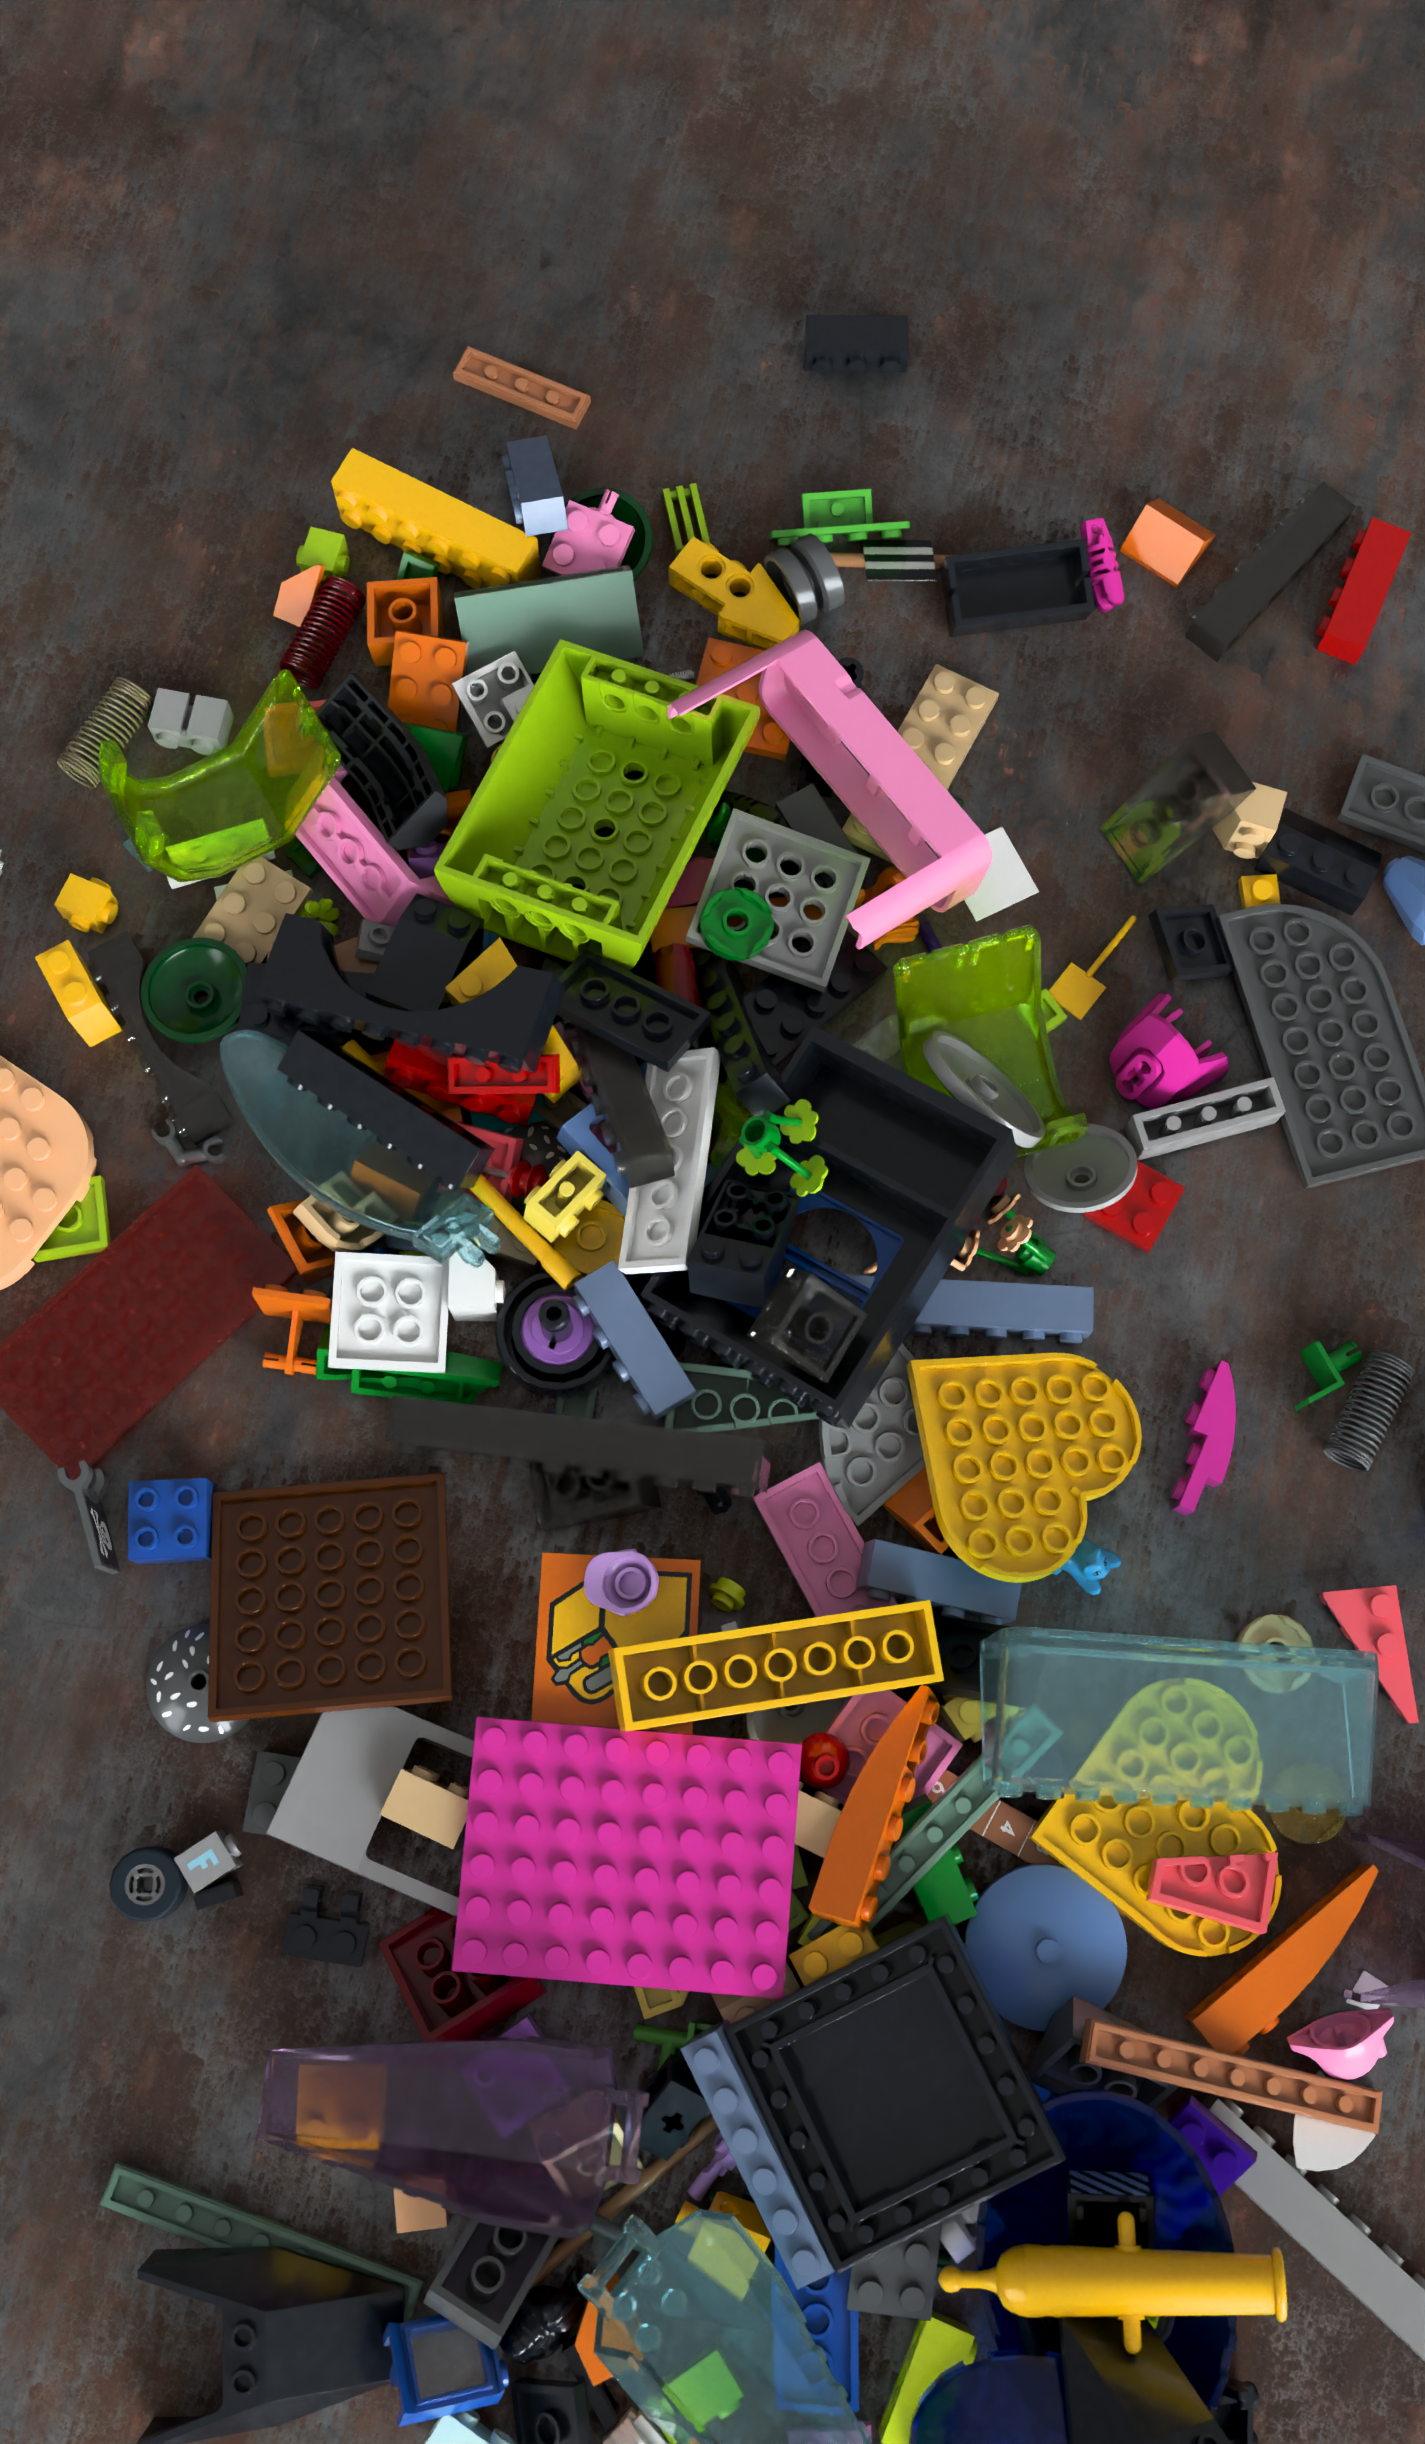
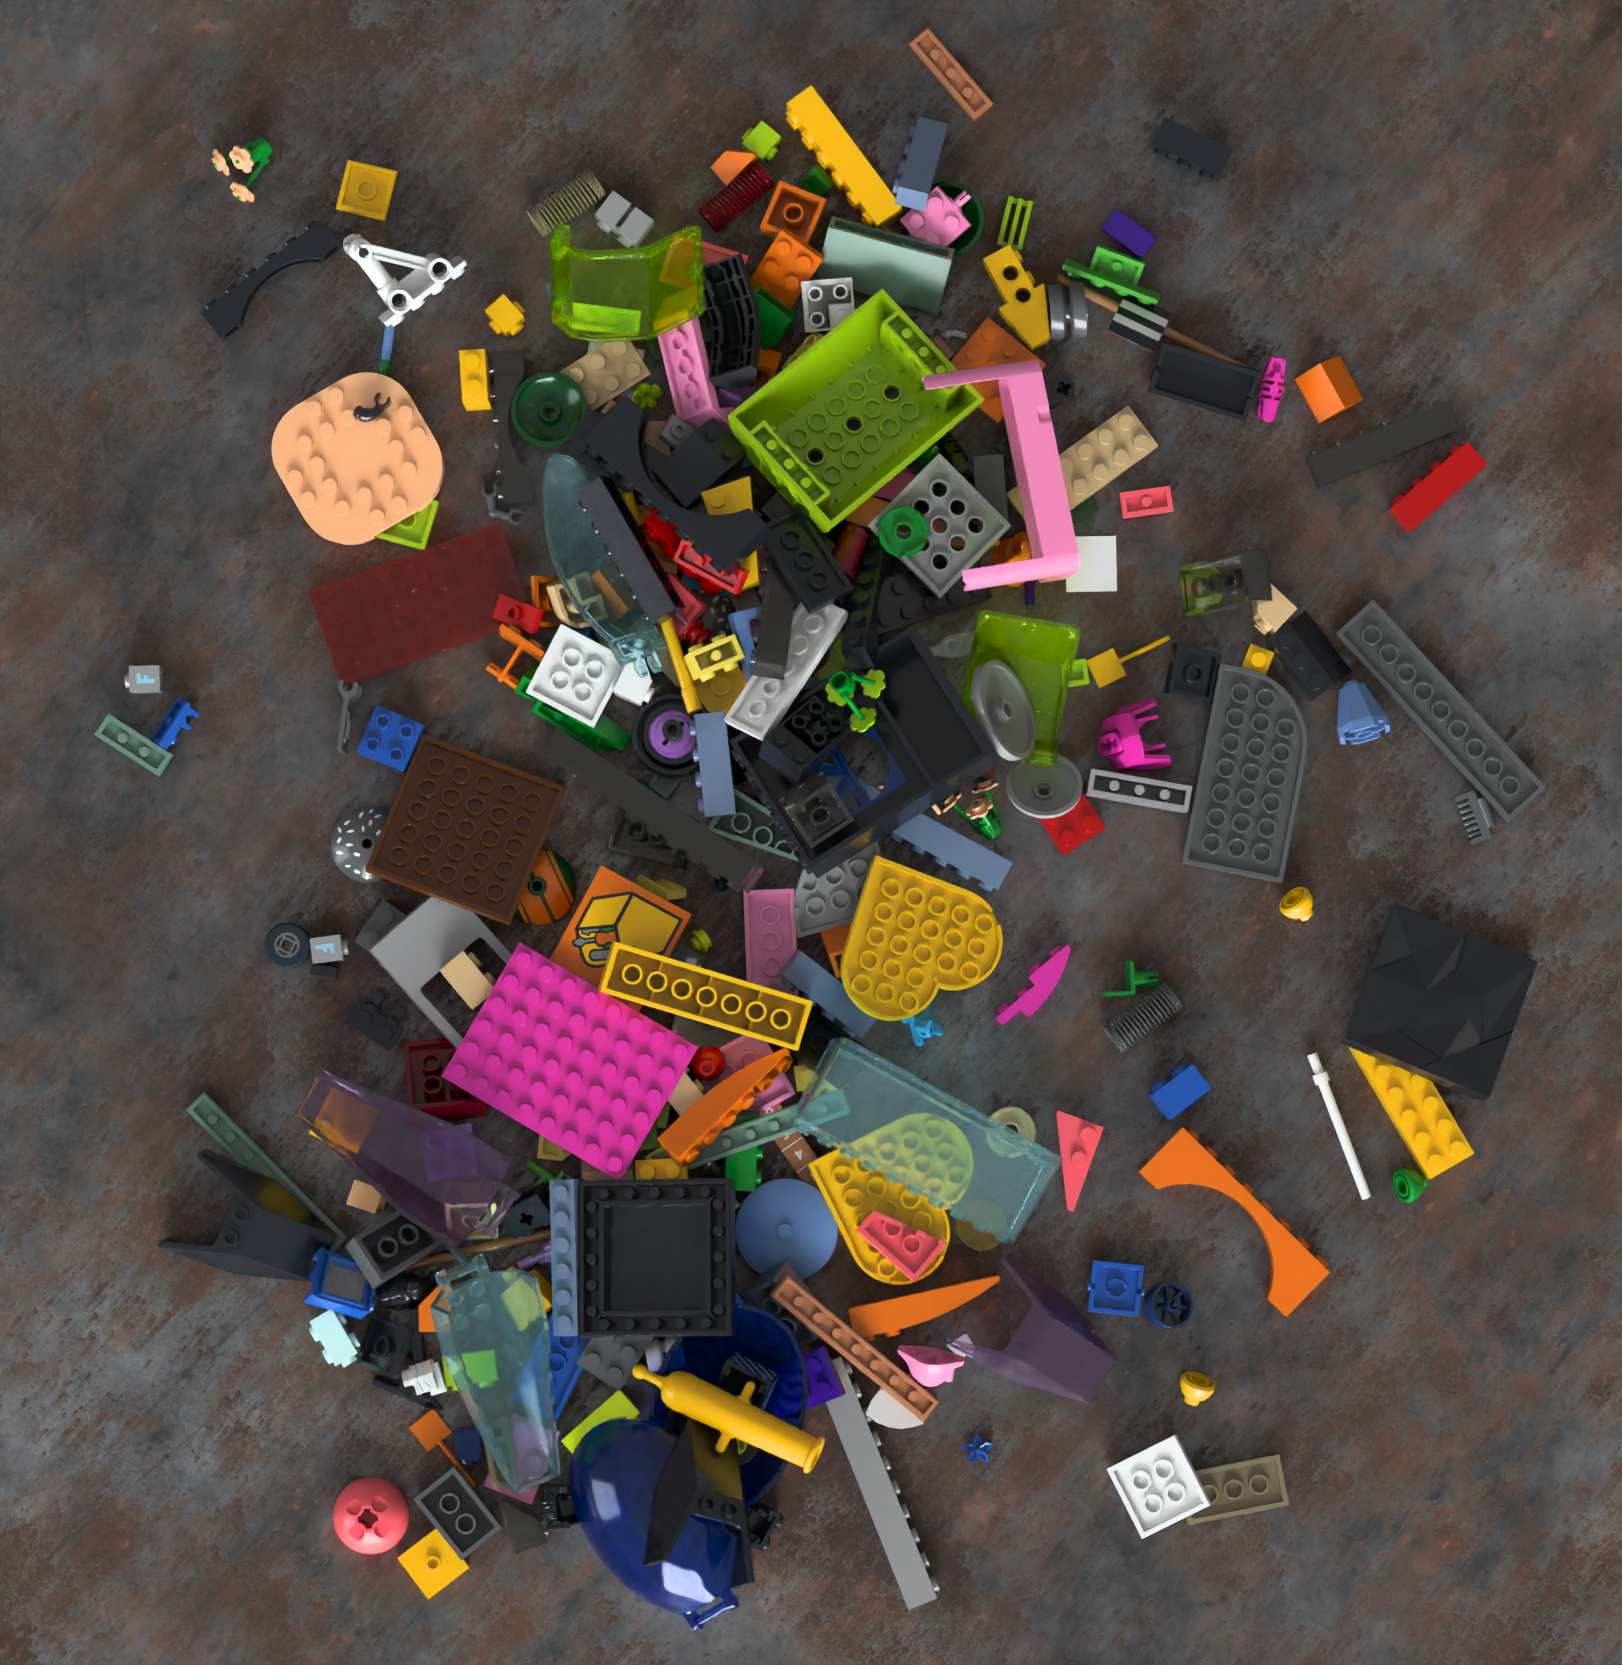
camera: 25 degrees right, 10 degrees up
lavender hat [584,1548,659,1617] -> none
none -> red plate [492,593,544,634]
none -> orange dish [514,849,577,926]
none -> light yellow tile [636,875,687,901]
none -> dark purple slope [1101,209,1157,260]
none -> coral plate [1119,486,1174,519]

